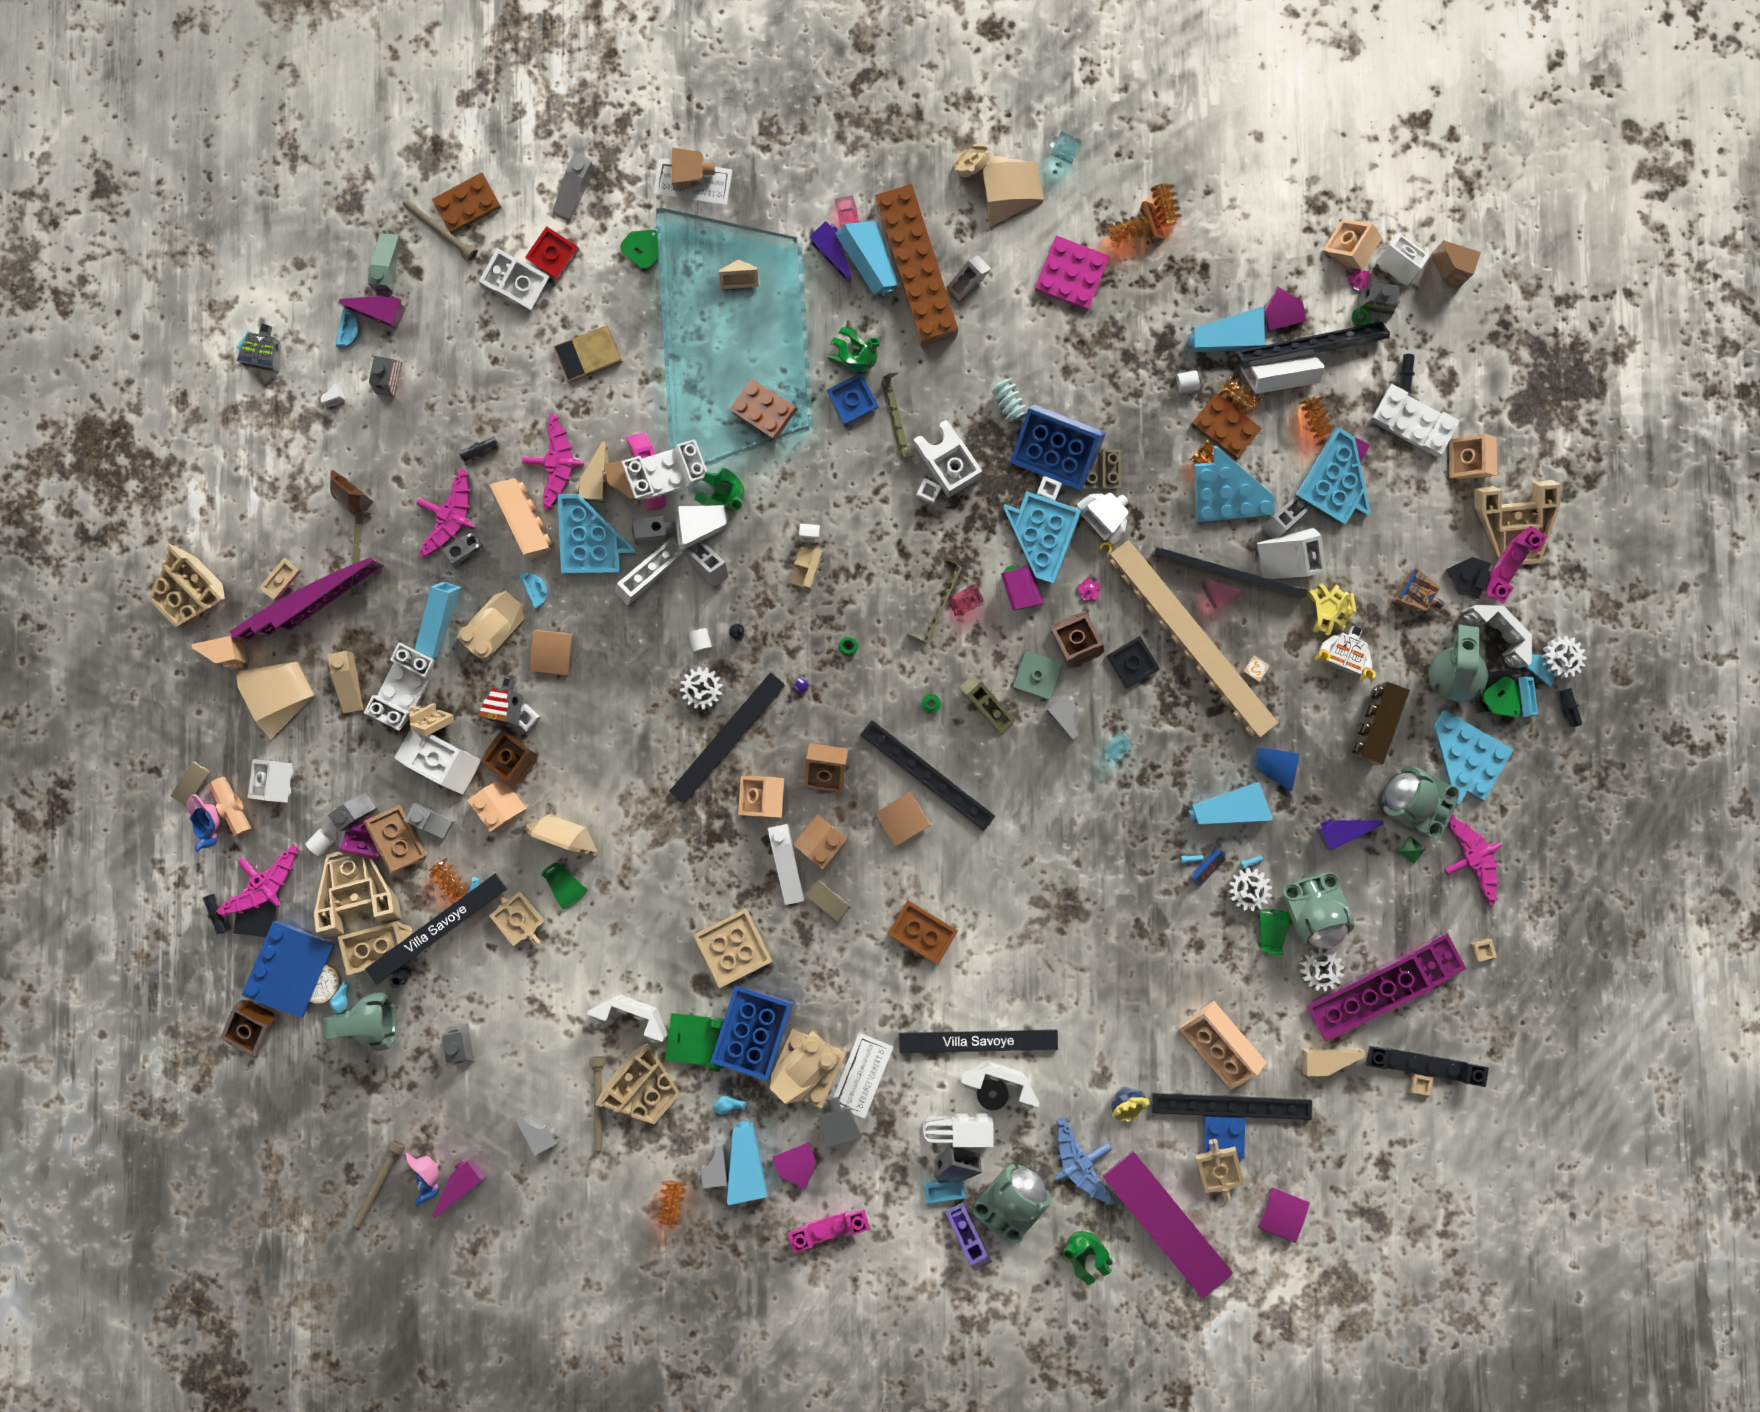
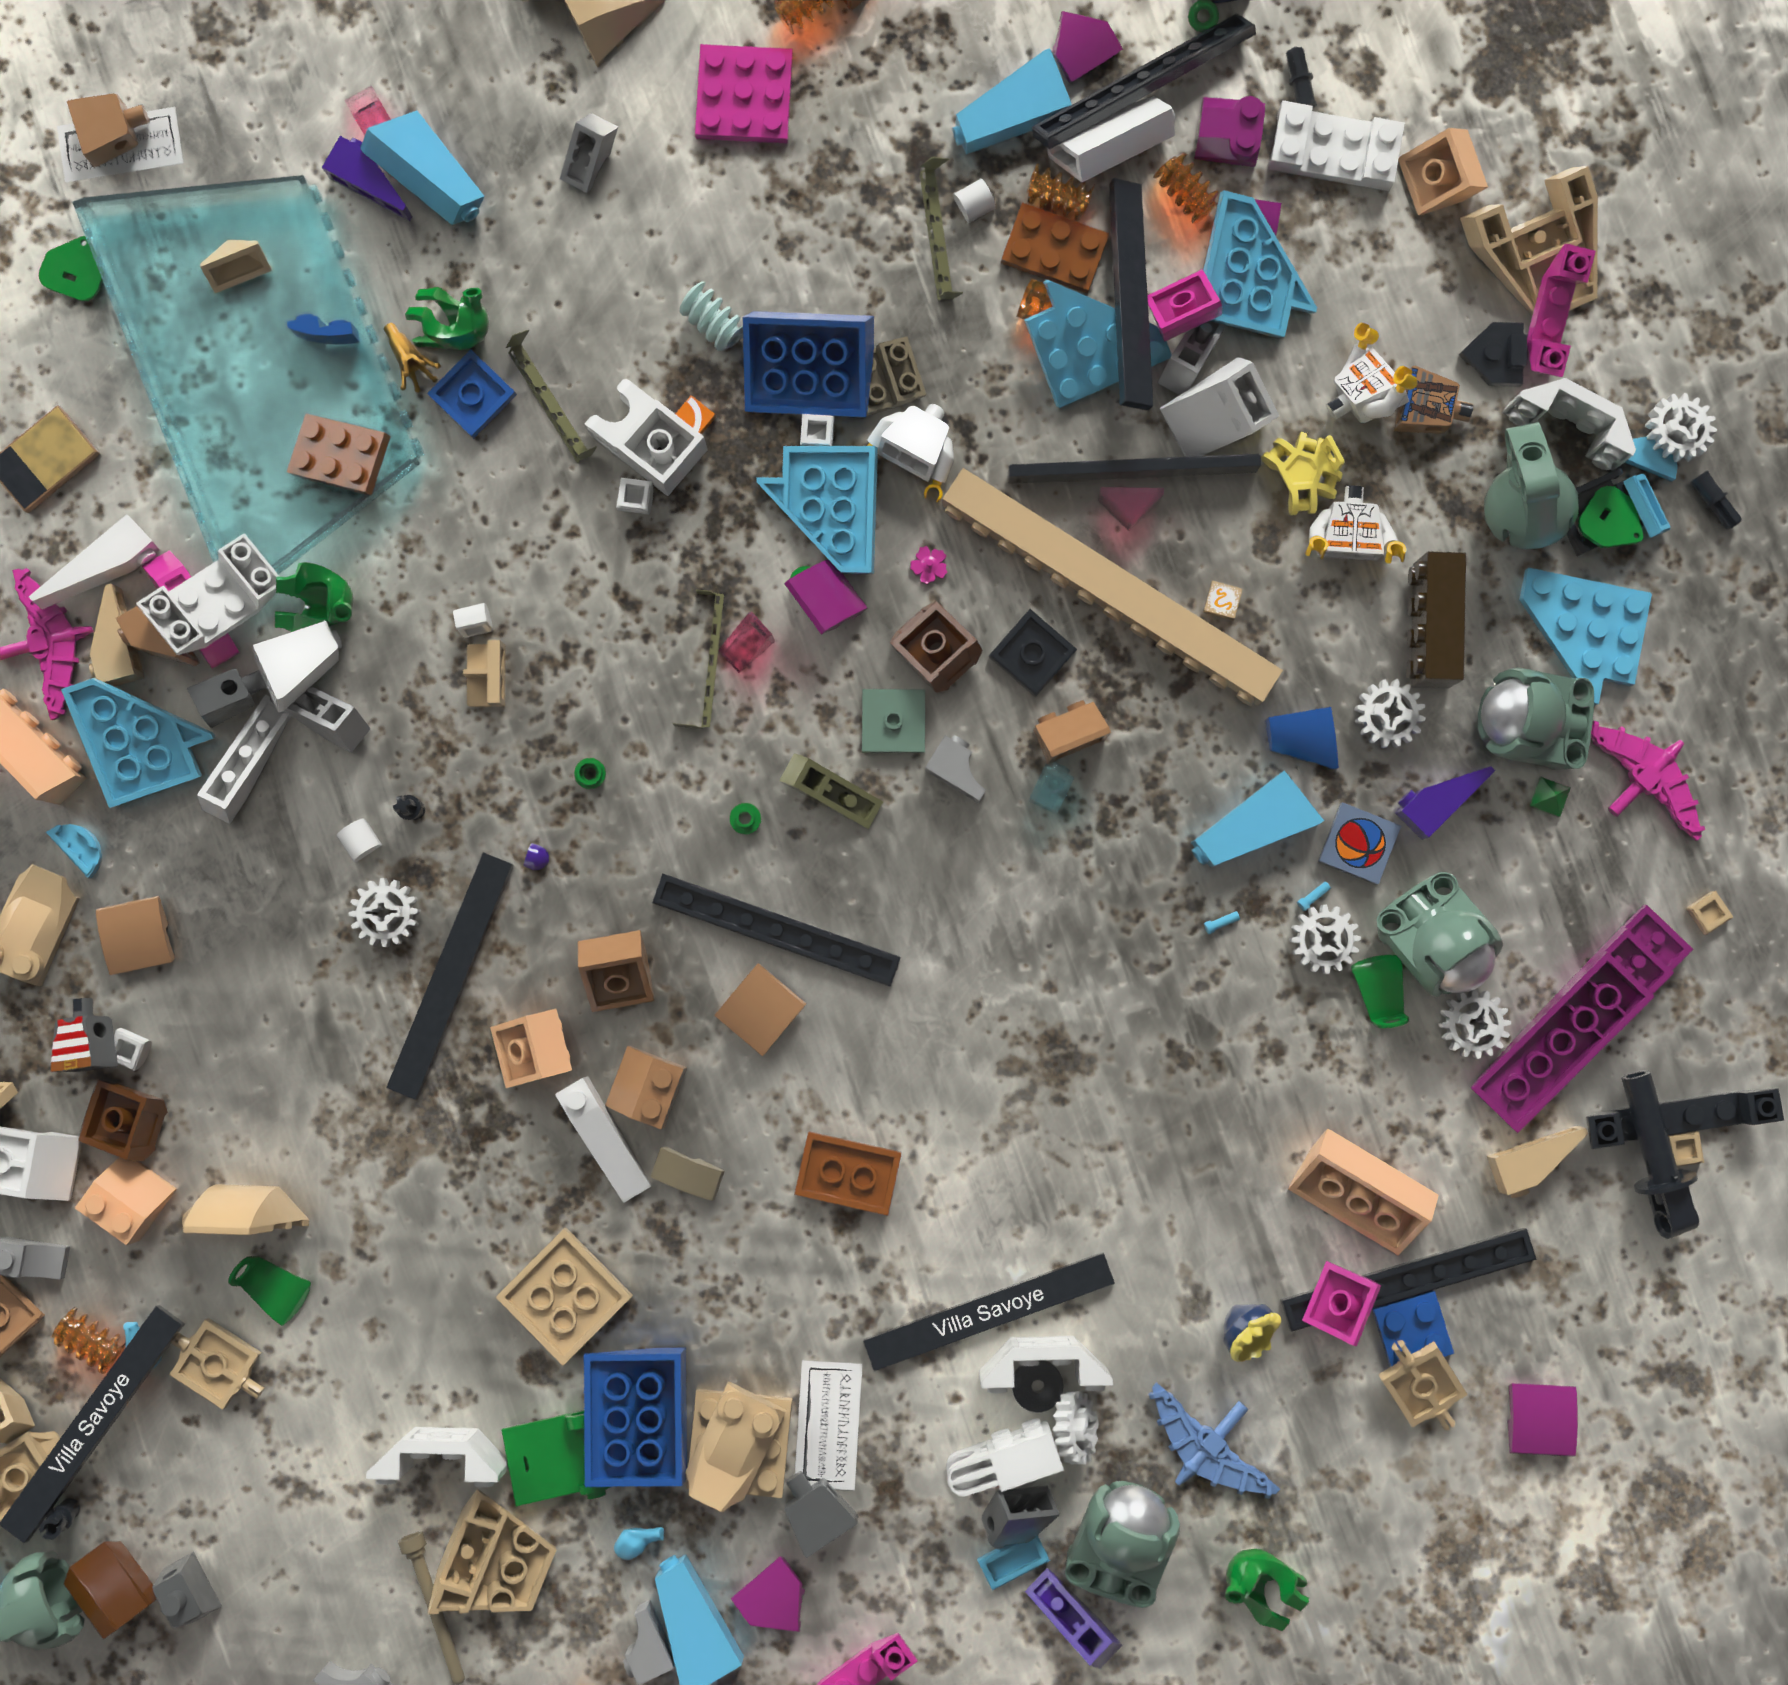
camera: 20 degrees left, 0 degrees up
dark orange brick [875,184,958,346] -> none
magenta slope [1102,1150,1233,1299] -> none
blue slope [1190,849,1226,886] -> none
none -> white slope [29,514,160,609]
none -> reddish brown slope [63,1541,157,1640]
none -> blue slope [287,314,360,345]
none -> pearl gold piece [384,323,441,393]
none -> orange tile [676,395,716,435]
none -> olive piece [920,157,963,300]
none -> medium nougat slope [1033,700,1111,764]
none -> white gear [1053,1391,1099,1464]
none -> black tile [1109,178,1154,411]
none -> dark pink slope [1148,269,1222,342]
none -> magenta slope [1194,96,1265,168]
none -> dark pink slope [1302,1261,1381,1347]
none -> tile [1318,802,1401,885]
none -> white torso [1326,322,1417,423]
none -> white gear [1355,679,1426,748]
none -> black piece [1621,1071,1699,1239]

